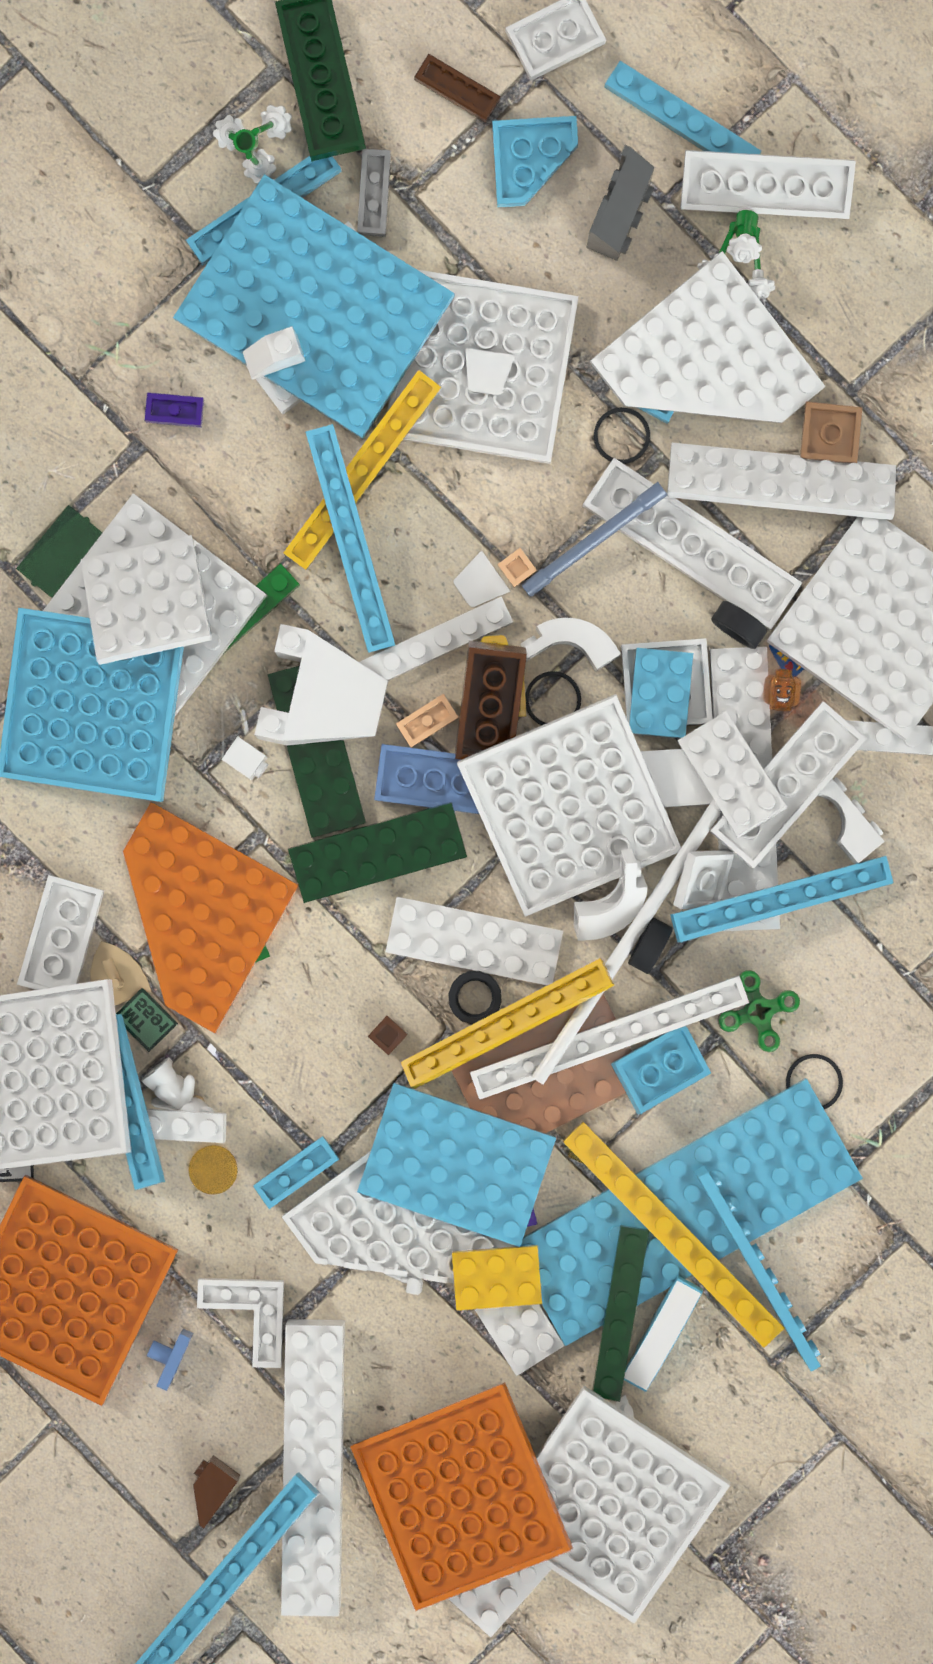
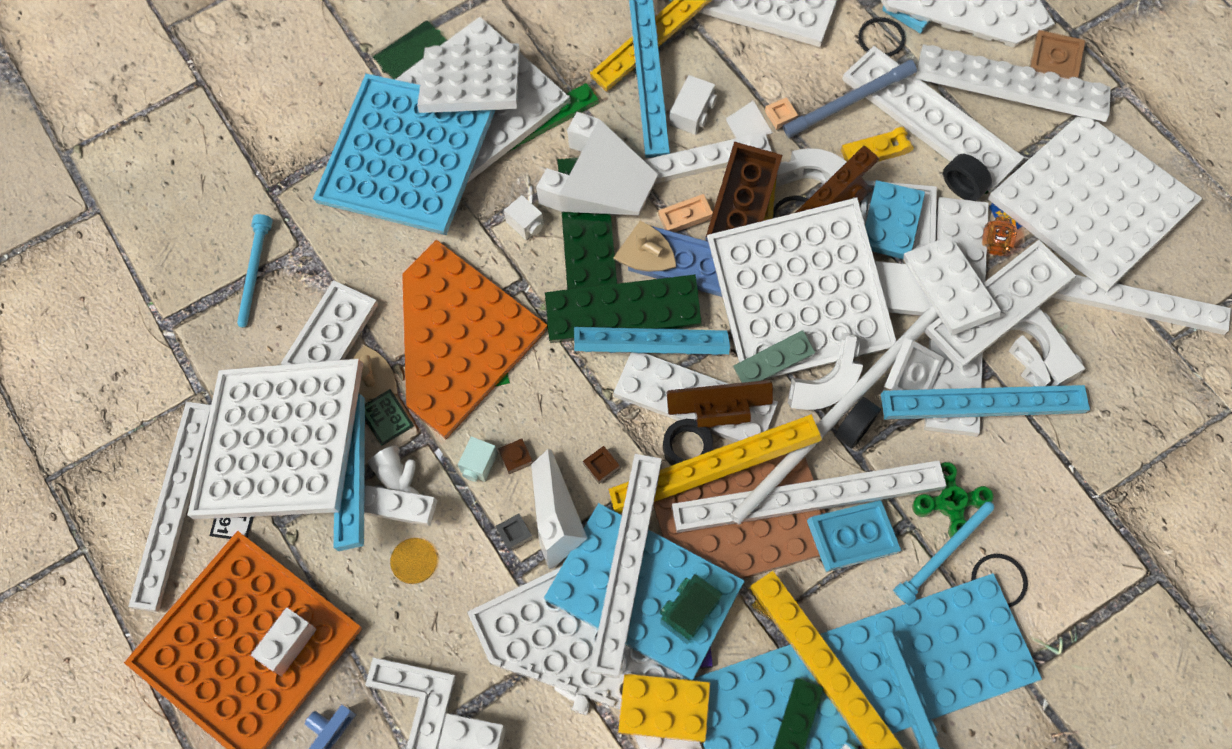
camera: 10 degrees right, 20 degrees down
medium azure plate [253,1136,340,1209] -> none
none -> white brick [251,607,317,676]
none -> light aqua brick [458,436,498,482]
none -> dark grey plate [495,513,533,551]
none -> reddish brown plate [498,438,533,474]
none -> white wedge [531,449,587,569]
none -> medium azure plate [574,327,730,355]
none -> white plate [590,454,662,679]
none -> tan shield [613,220,676,272]
none -> clear green brick [659,574,723,645]
none -> reddish brown bracket [666,380,773,428]
none -> white brick [669,75,717,135]
none -> sand green plate [733,330,815,383]
none -> reddish brown bracket [795,146,879,213]
none -> yellow plate [841,127,914,162]
none -> medium azure piece [892,502,994,606]
none -> white slope [1009,335,1051,387]

